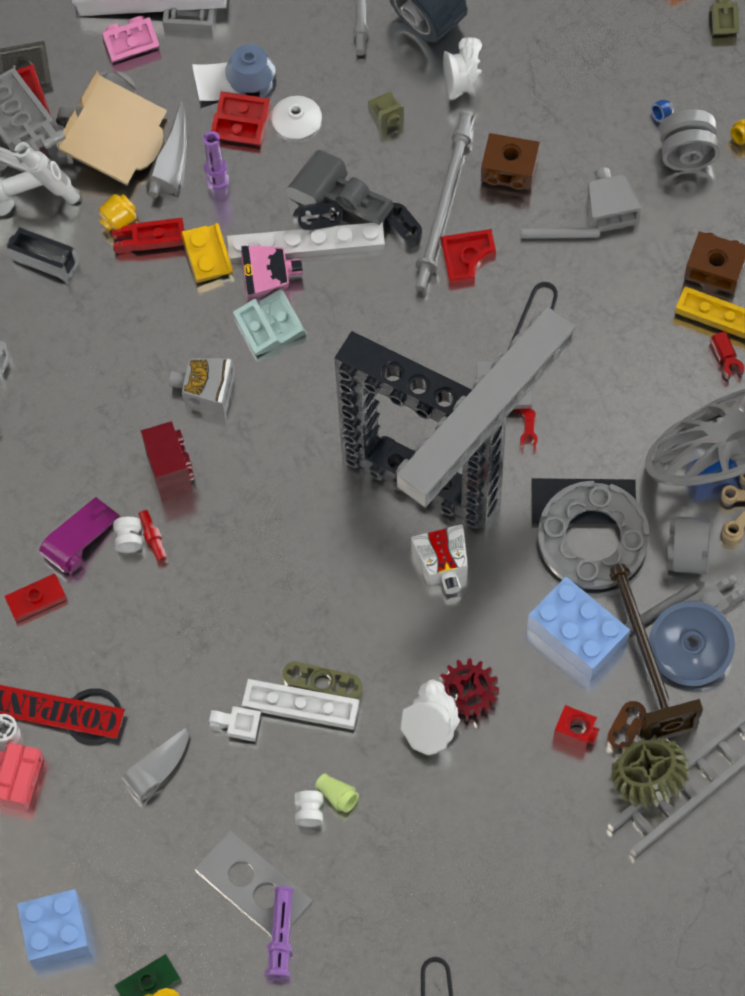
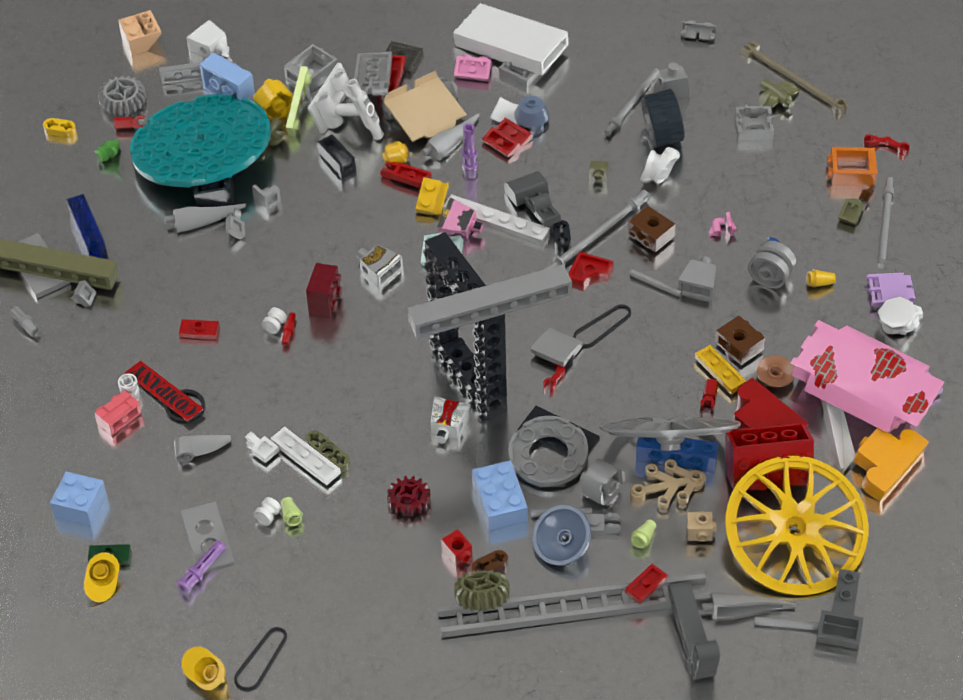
camera: 30 degrees right, 15 degrees down
magenta door [39,497,120,573] -> none
white dish [271,96,322,140] -> none
black beam [293,202,343,230] -> none
white piece [400,679,460,755] -> none
dark brown tile [609,564,703,740] -> none
none -> bright pink piece [709,211,737,236]

